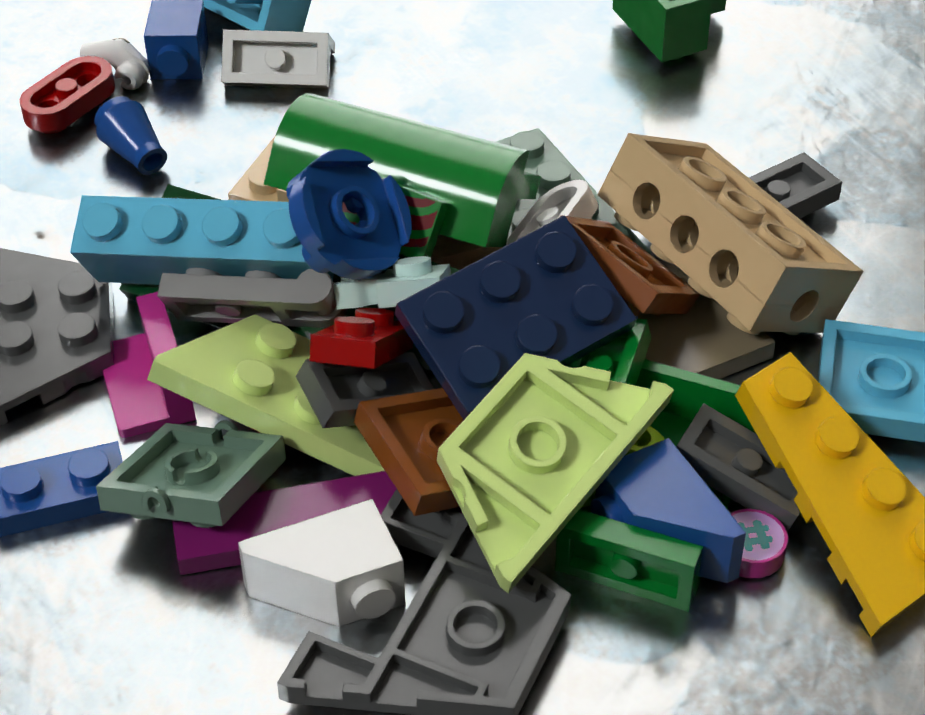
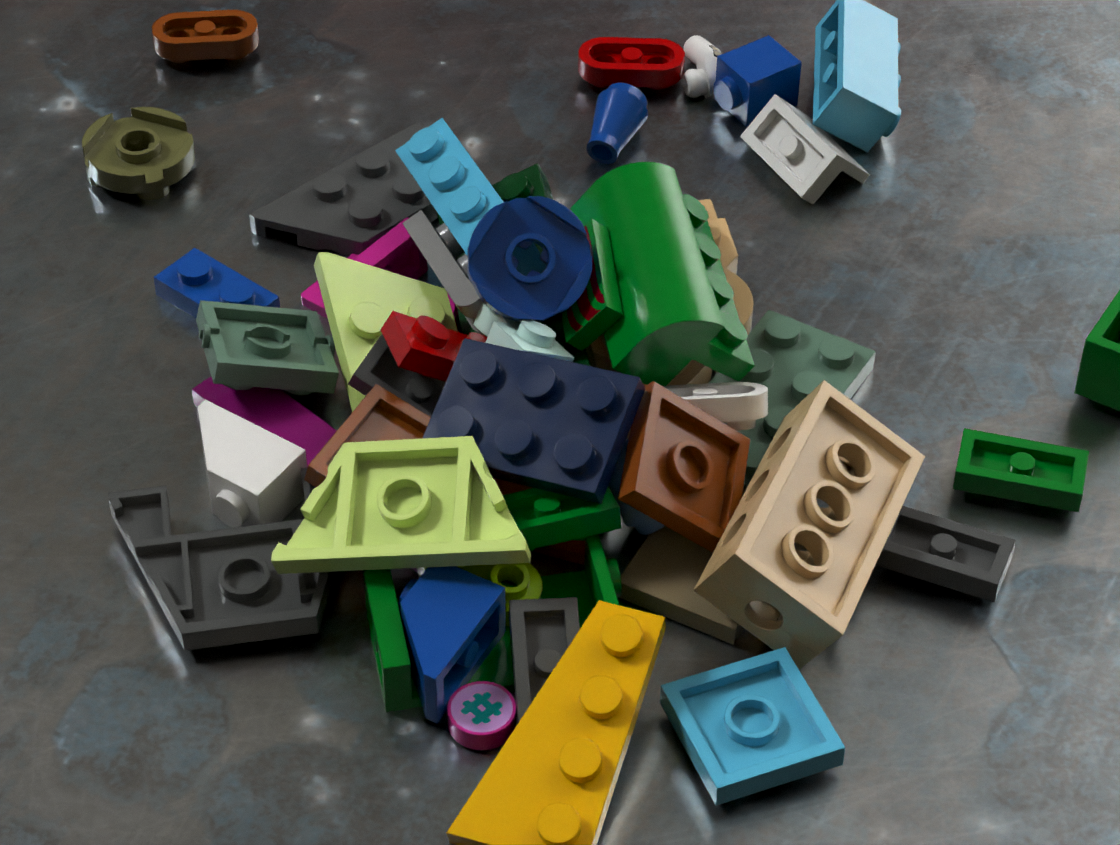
camera: 55 degrees right, 0 degrees up
none -> green plate [953,428,1089,512]

